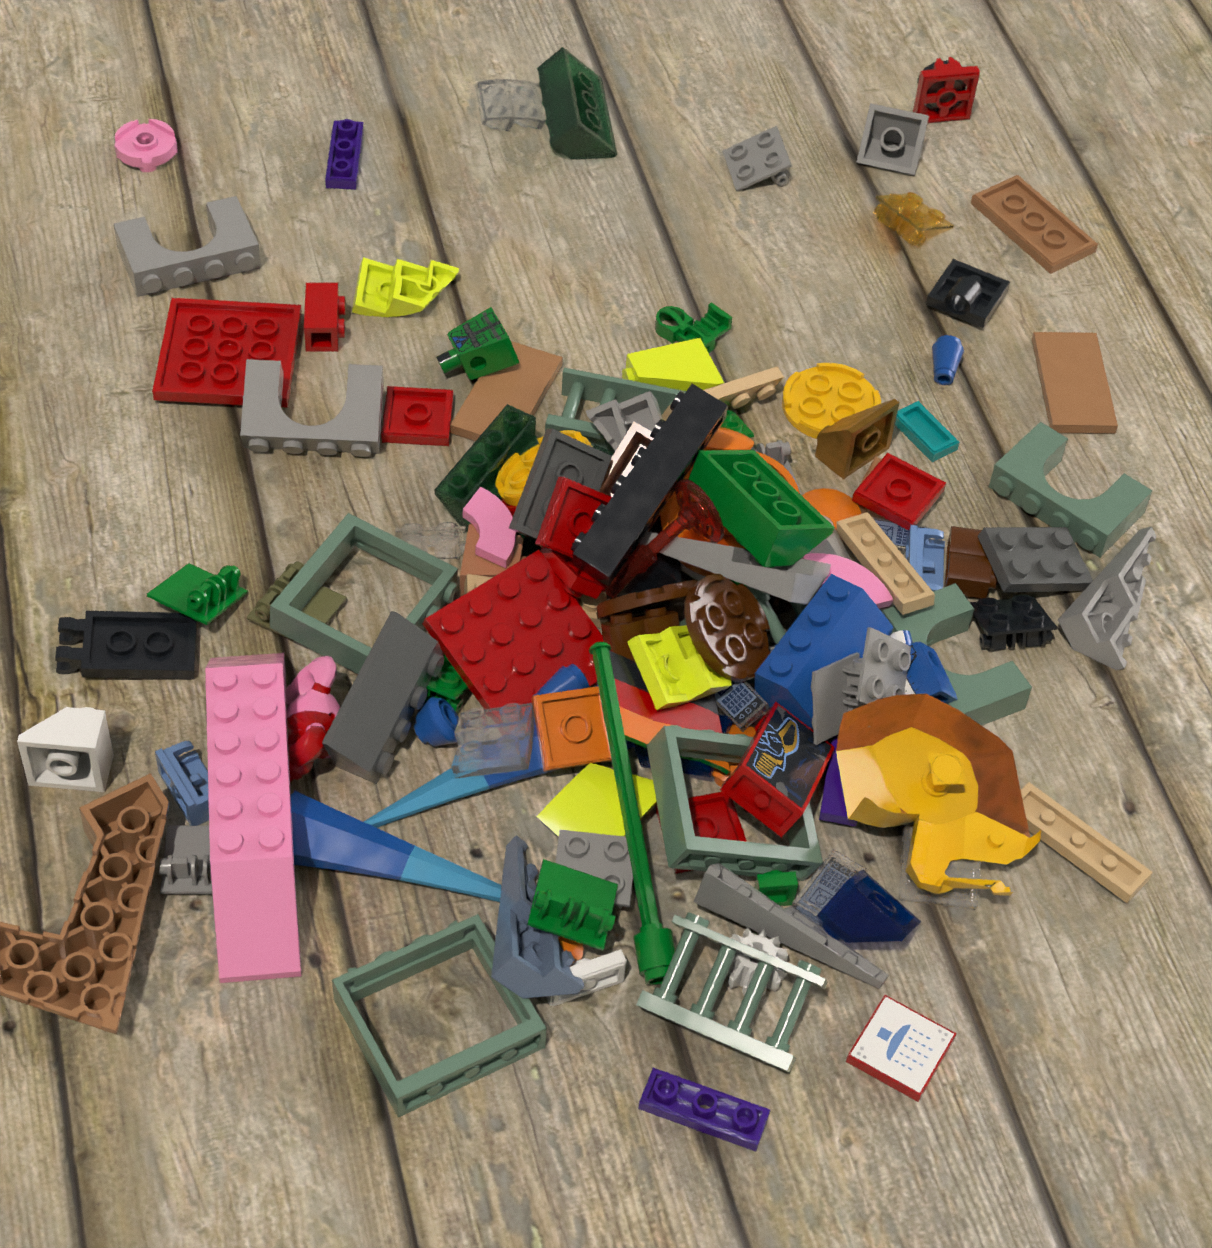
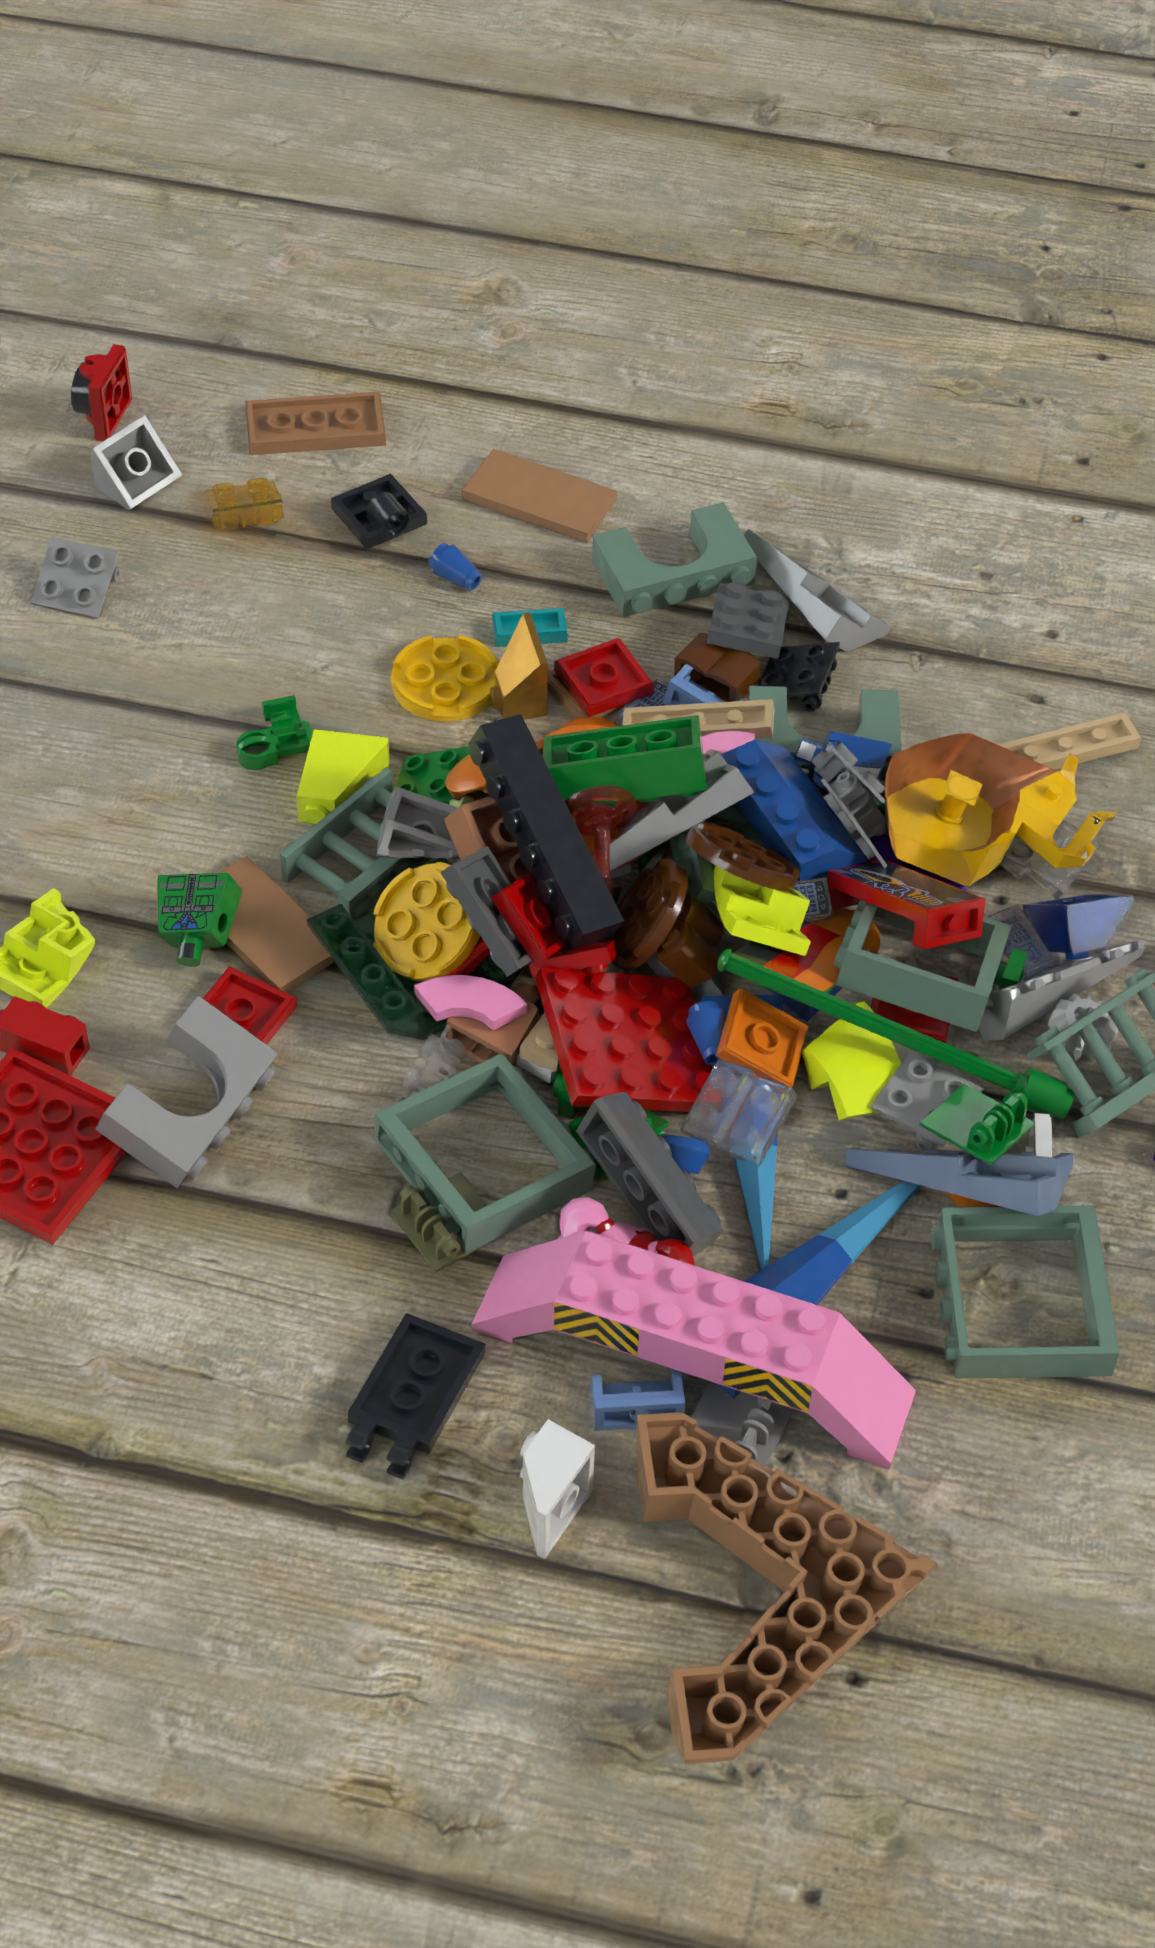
camera: 60 degrees left, 0 degrees up
green hinge [146,563,248,625] -> none
tan plate [662,366,784,421] -> none

